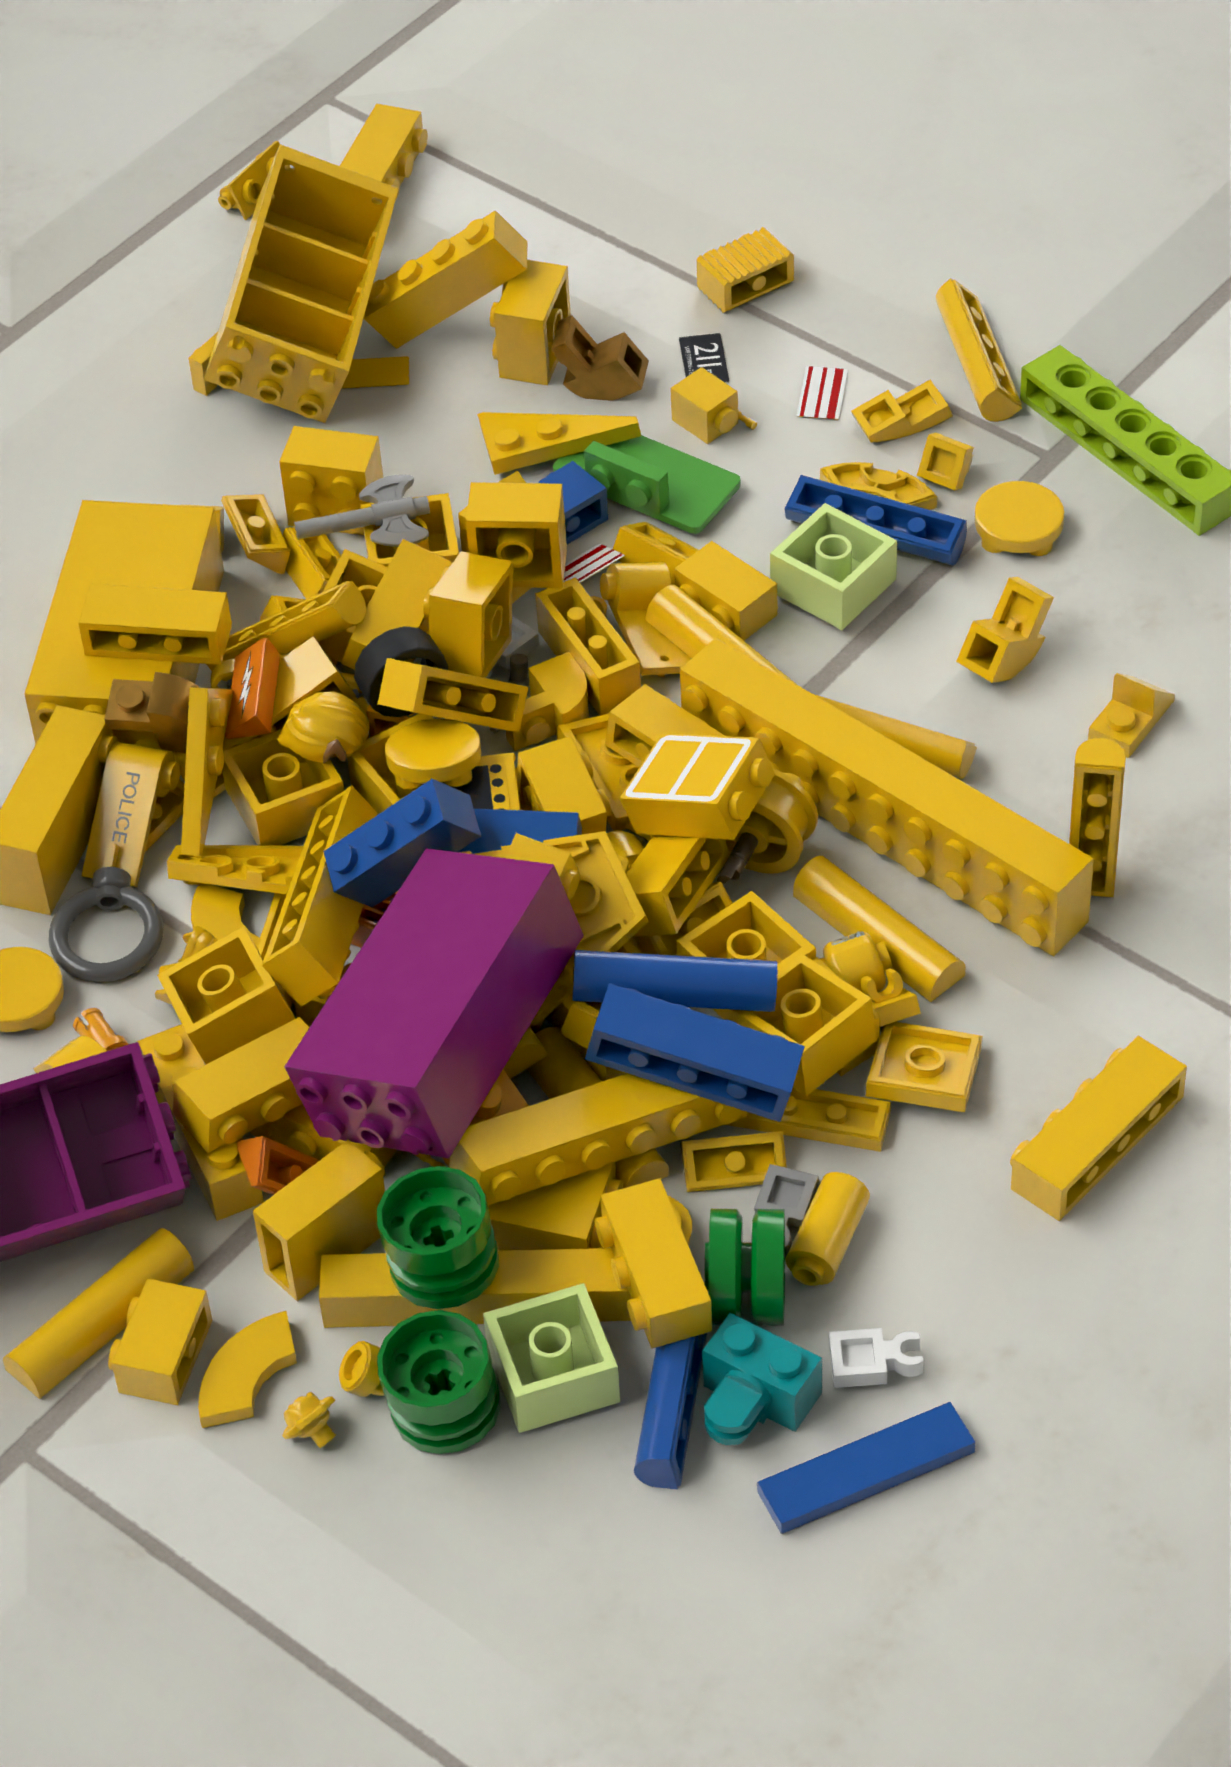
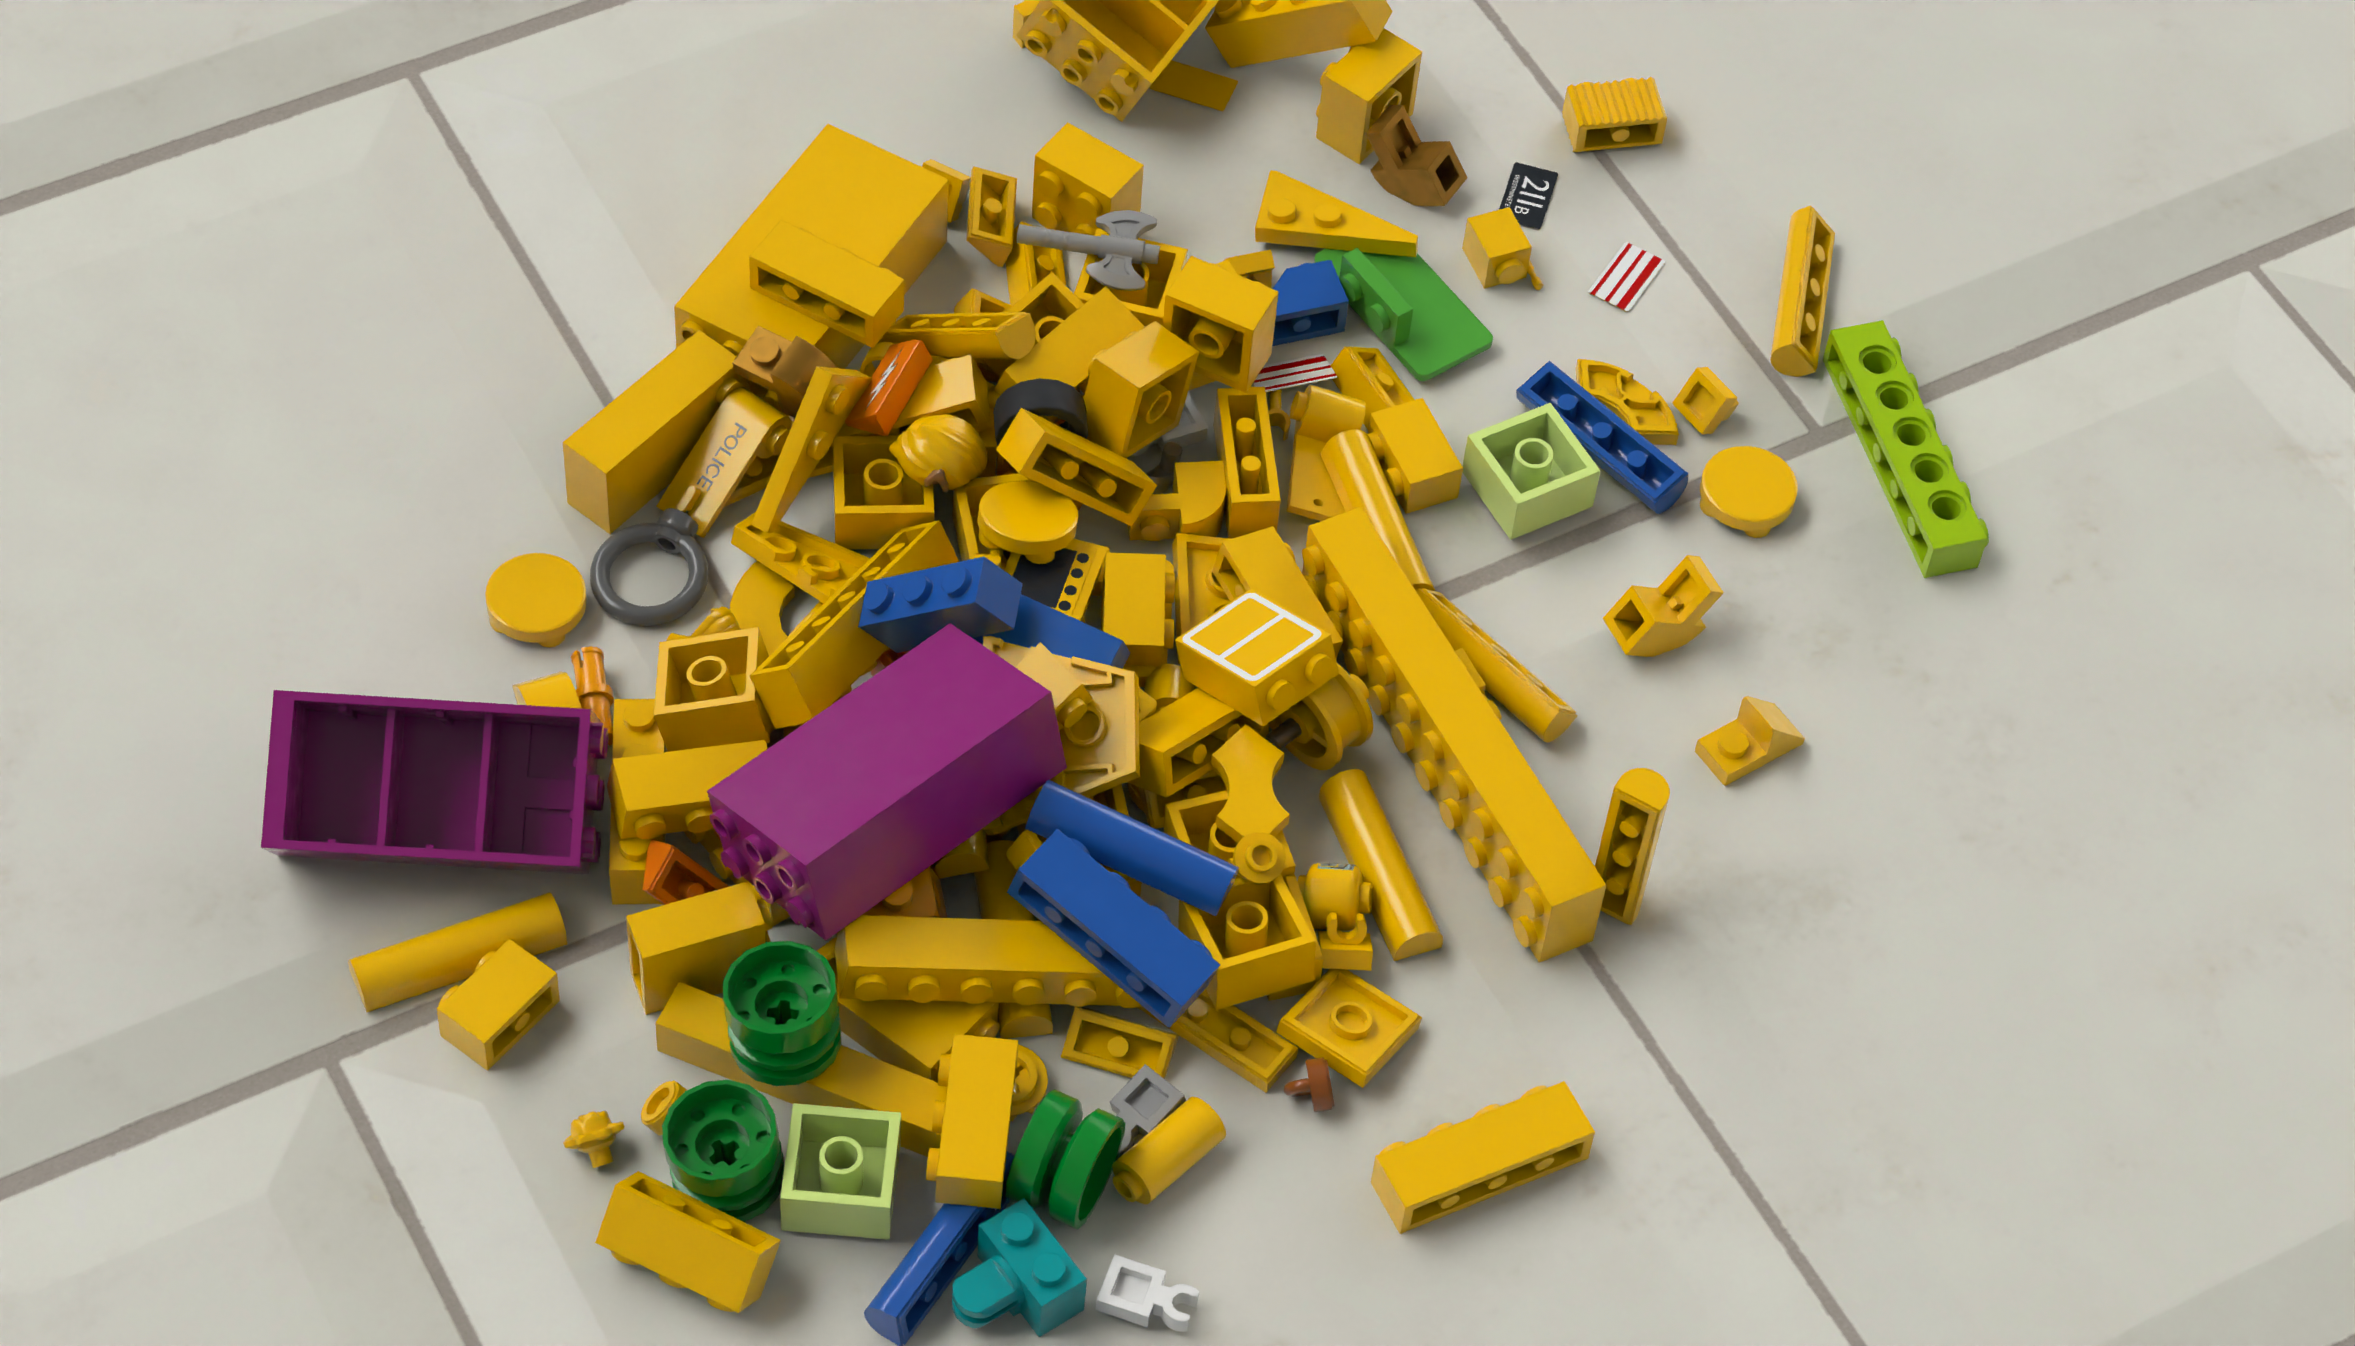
camera: 15 degrees right, 5 degrees up
yellow tile [198,1311,297,1428] -> none
yellow slope [851,379,953,443] -> none
none -> yellow brick [595,1171,781,1313]
none -> yellow tile [1211,724,1290,842]
none -> yellow plate [1228,832,1286,885]
none -> dark orange tile [1284,1057,1335,1112]

